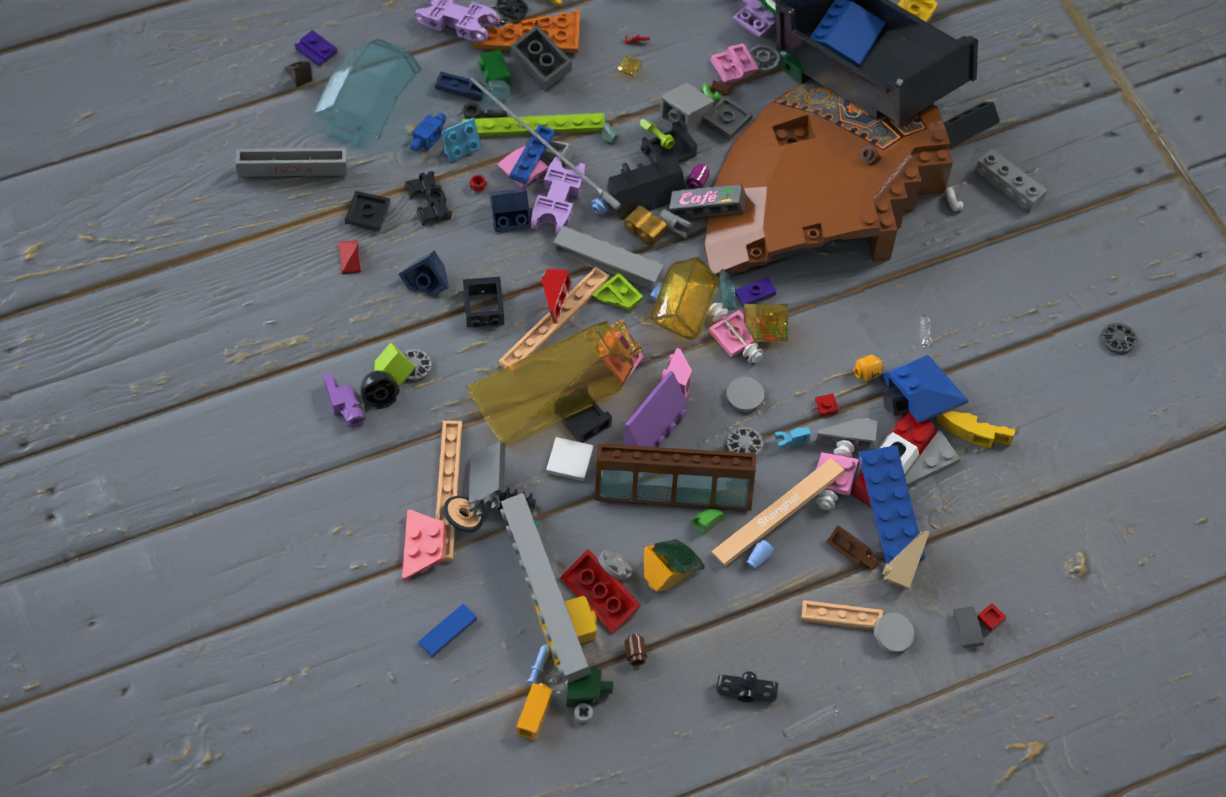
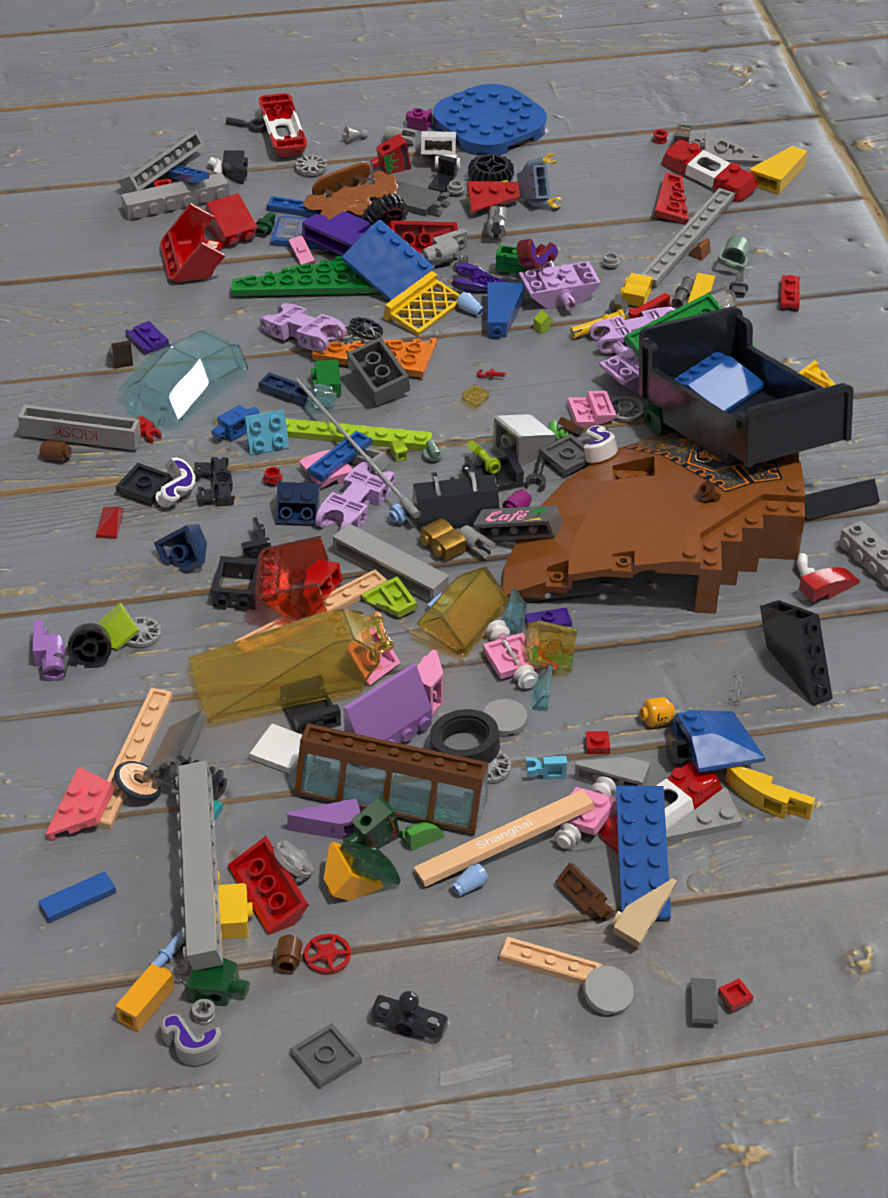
camera: 15 degrees right, 15 degrees down
pearl dark grey piece [463,103,507,119] -> none
none -> reddish brown brick [40,440,72,462]
none -> red plate [136,415,162,444]
none -> white animal [155,457,196,508]
none -> light grey animal [161,1014,222,1066]
none -> black bracket [241,517,271,560]
none -> clear red windscreen [255,536,329,621]
none -> medium lavender slope [287,799,361,839]
none -> dark grey tile [290,1023,362,1089]
none -> red wheel [304,934,351,974]
none -> dark green torso [344,796,401,853]
none -> lime piece [389,440,408,463]
none -> black tyre [430,709,500,763]
none -> pearl dark grey piece [526,456,546,492]
none -> clear light blue slope [530,664,553,711]
none -> white animal [583,426,618,464]
none -> black slope [760,600,833,705]
none -> red slope [799,567,860,602]

